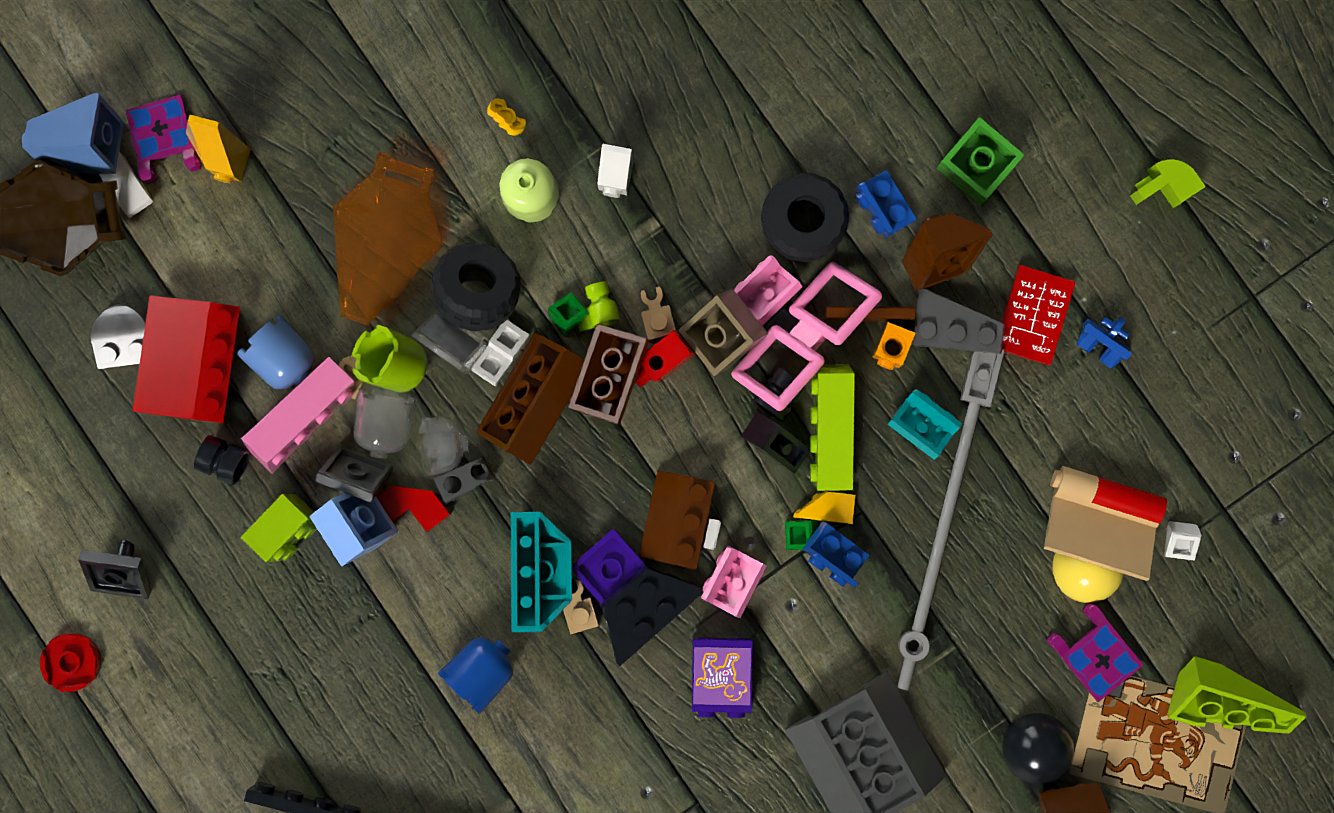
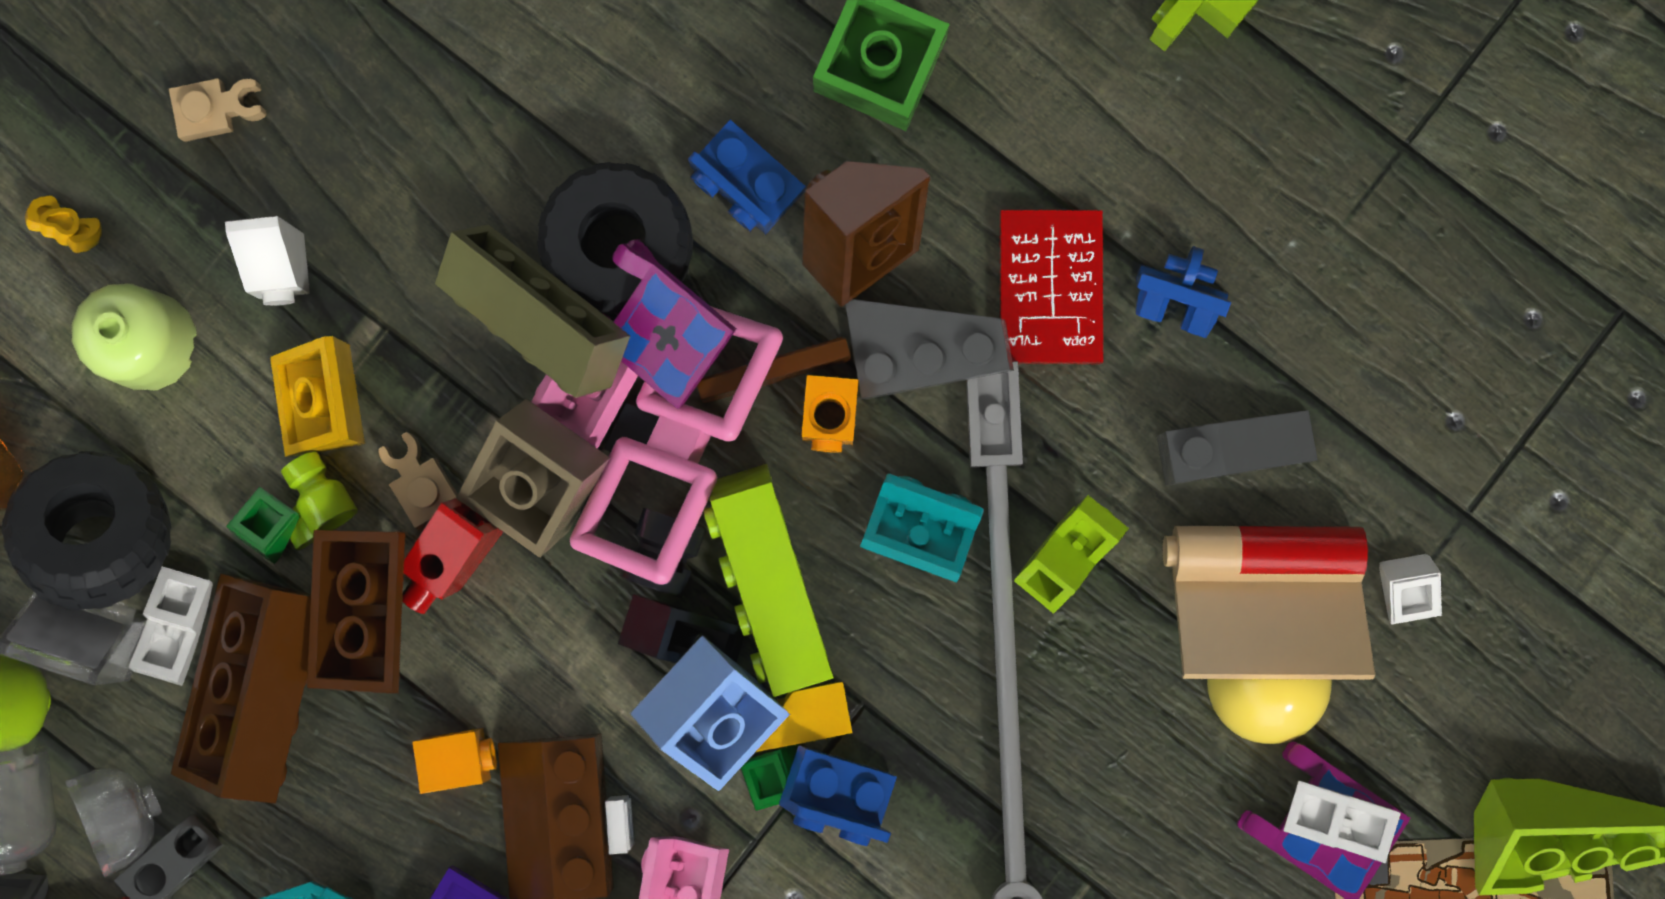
camera: 25 degrees left, 0 degrees up
none -> tan plate [169,78,267,142]
none -> yellow slope [270,336,365,457]
none -> light orange brick [412,728,497,794]
none -> olive brick [435,224,630,398]
none -> magenta flag [602,239,737,409]
none -> light blue brick [630,636,790,791]
none -> lime brick [1014,495,1129,614]
none -> dark grey slope [1156,410,1318,486]
none -> white slope [1283,780,1401,863]

